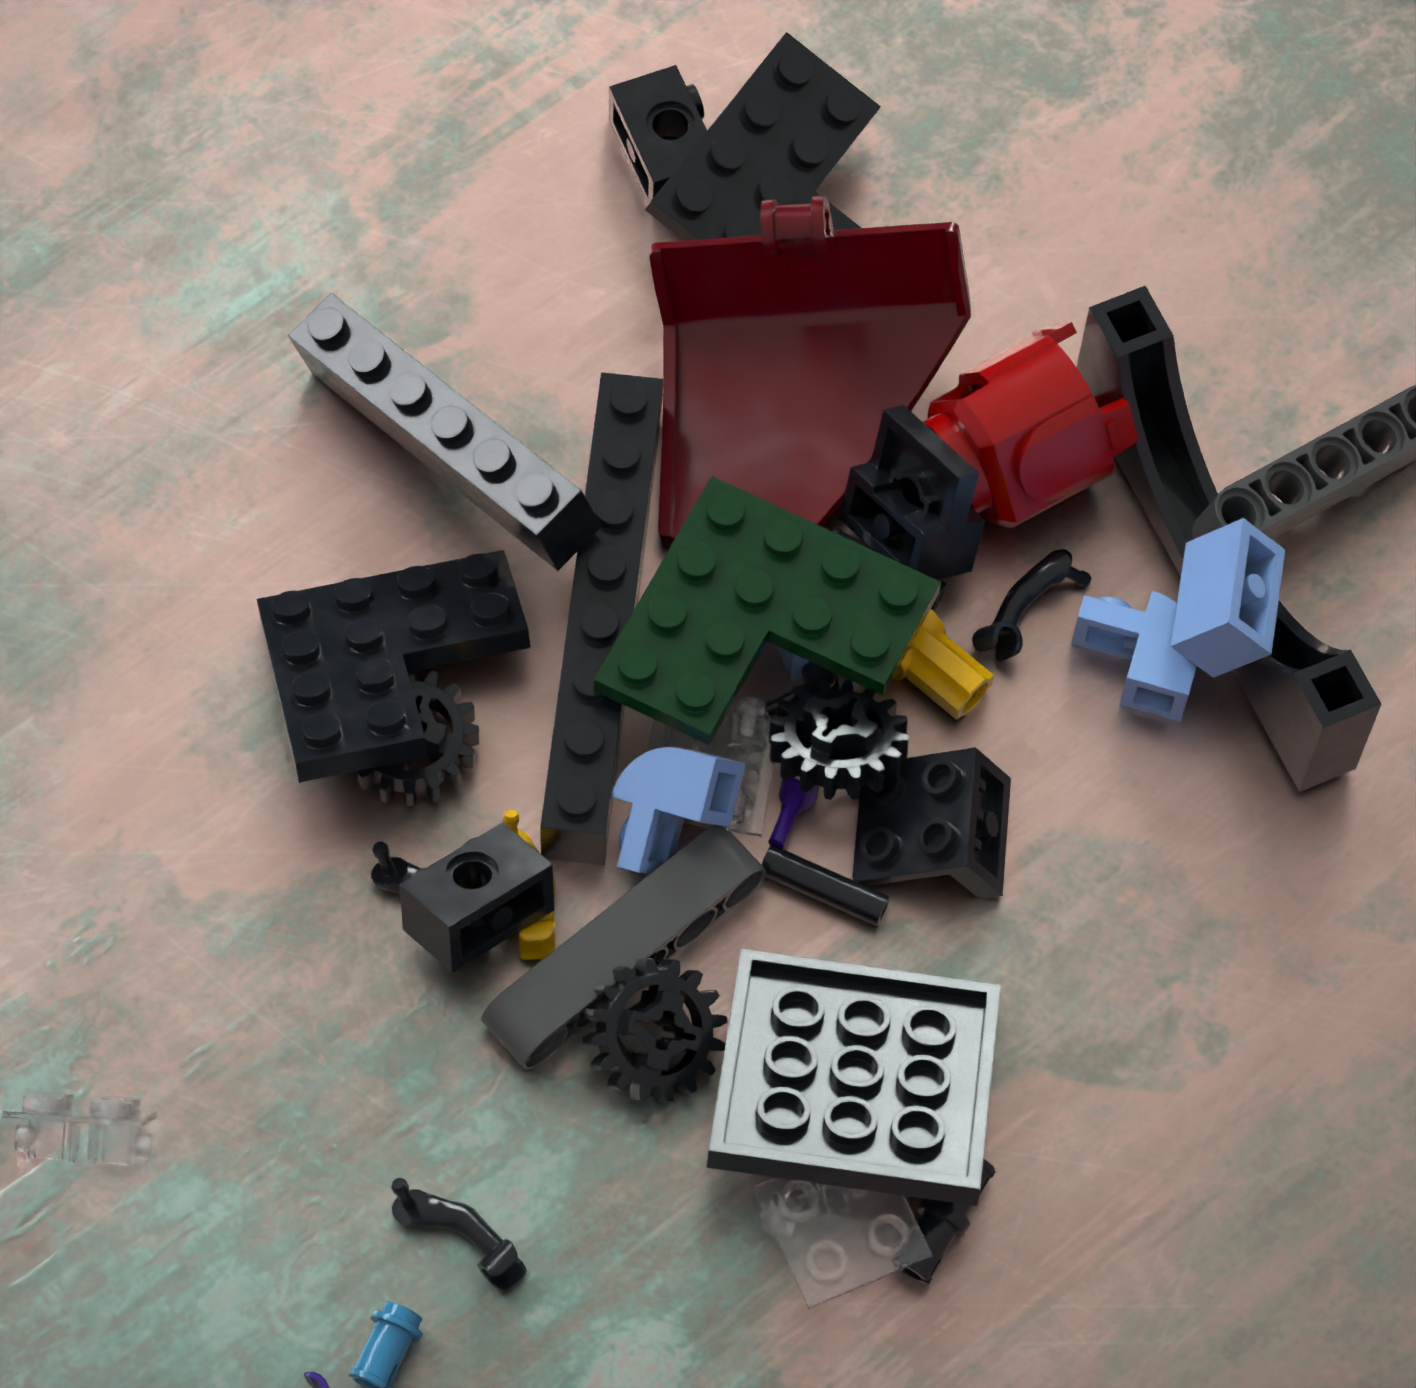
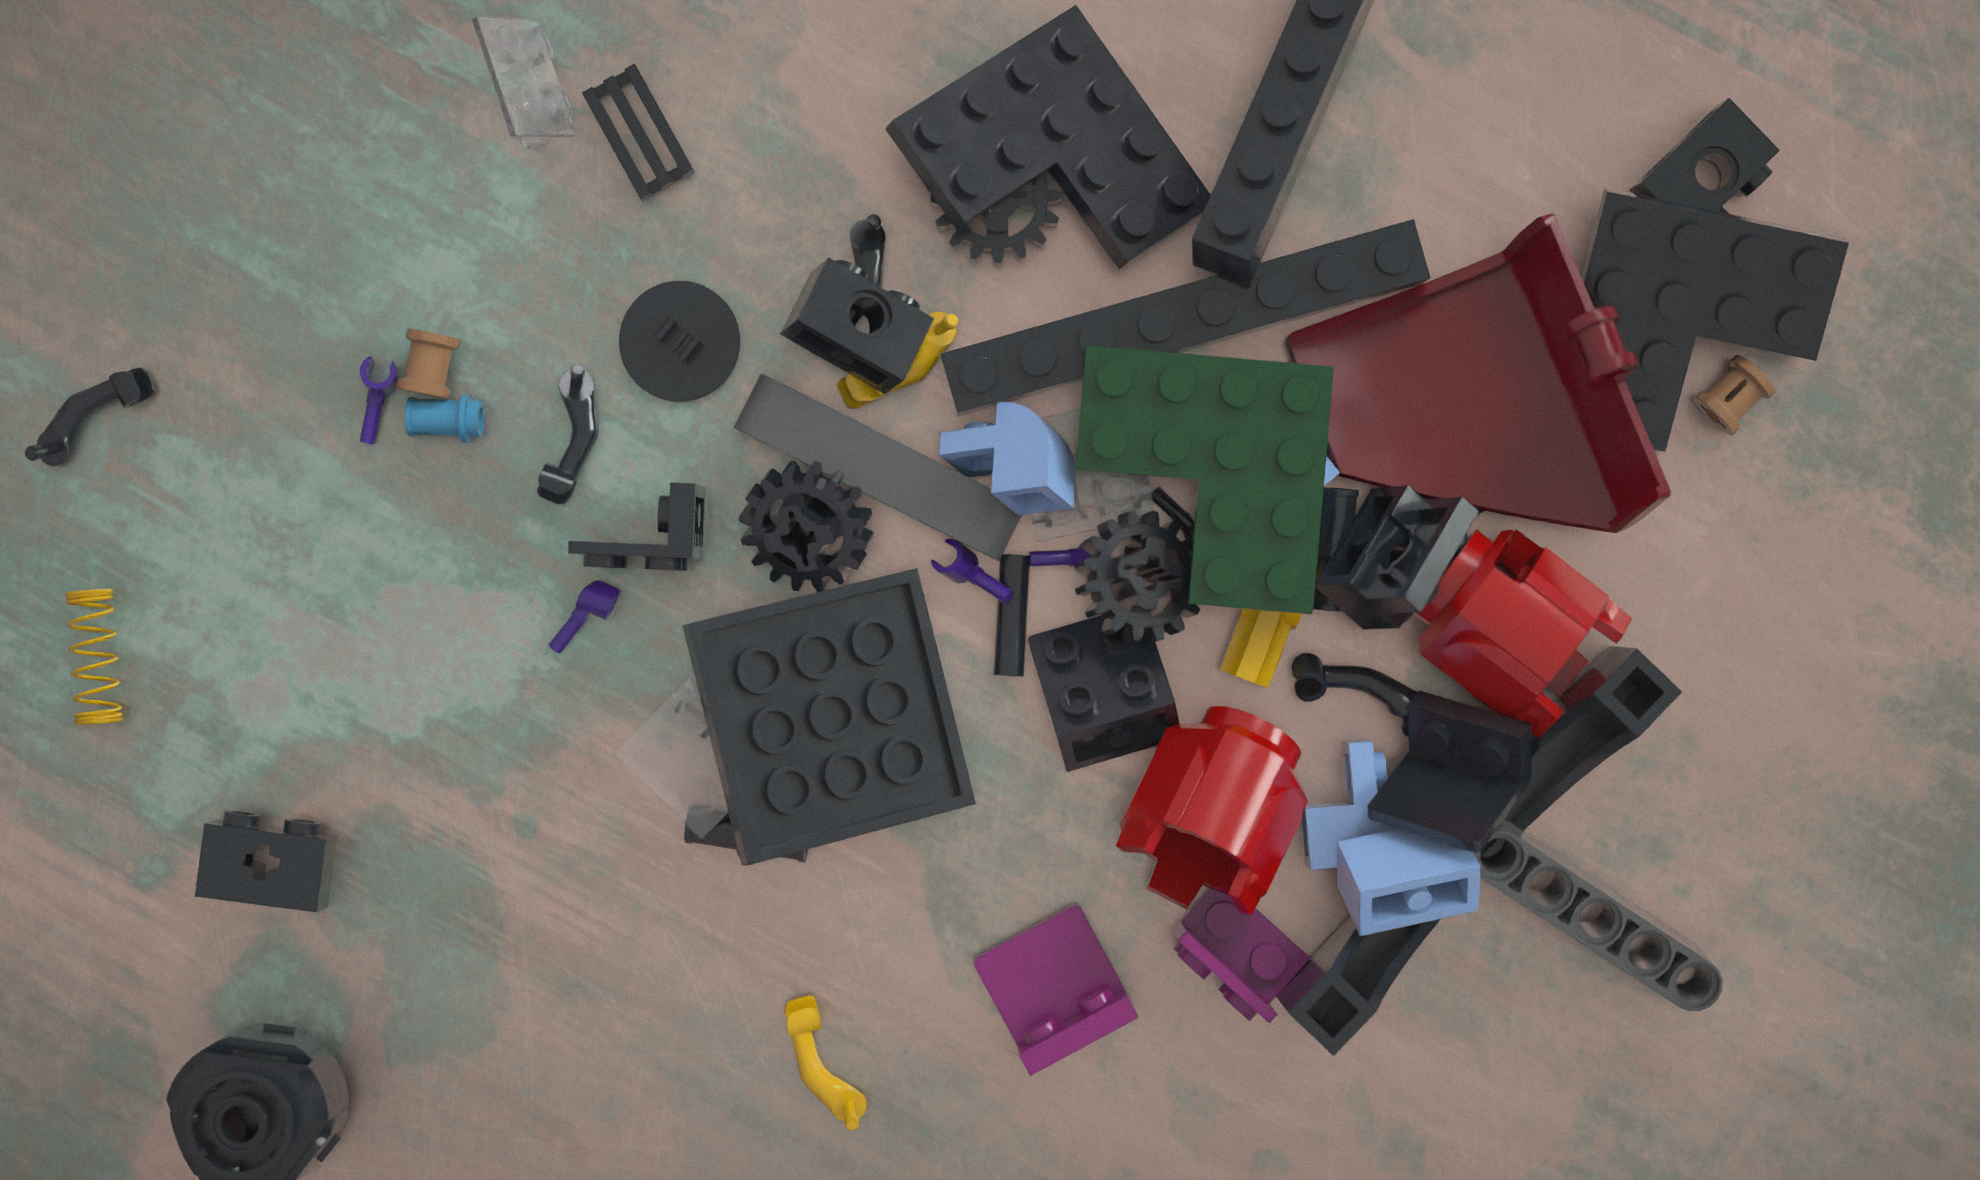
camera: 70 degrees right, 25 degrees up
none -> medium nougat bush [395,328,461,399]
none -> dark purple hand [548,580,620,654]
none -> black bracket [568,482,706,571]
none -> black tile [582,63,695,201]
none -> black piece [619,281,741,402]
none -> yellow piece [784,995,867,1130]
none -> dark purple hand [931,539,1014,604]
none -> magenta bracket [973,904,1139,1076]
none -> red piece [1115,706,1308,916]
none -> magenta bracket [1171,888,1311,1024]
none -> black bracket [1367,690,1532,853]
none -> medium nougat bush [1693,354,1776,435]

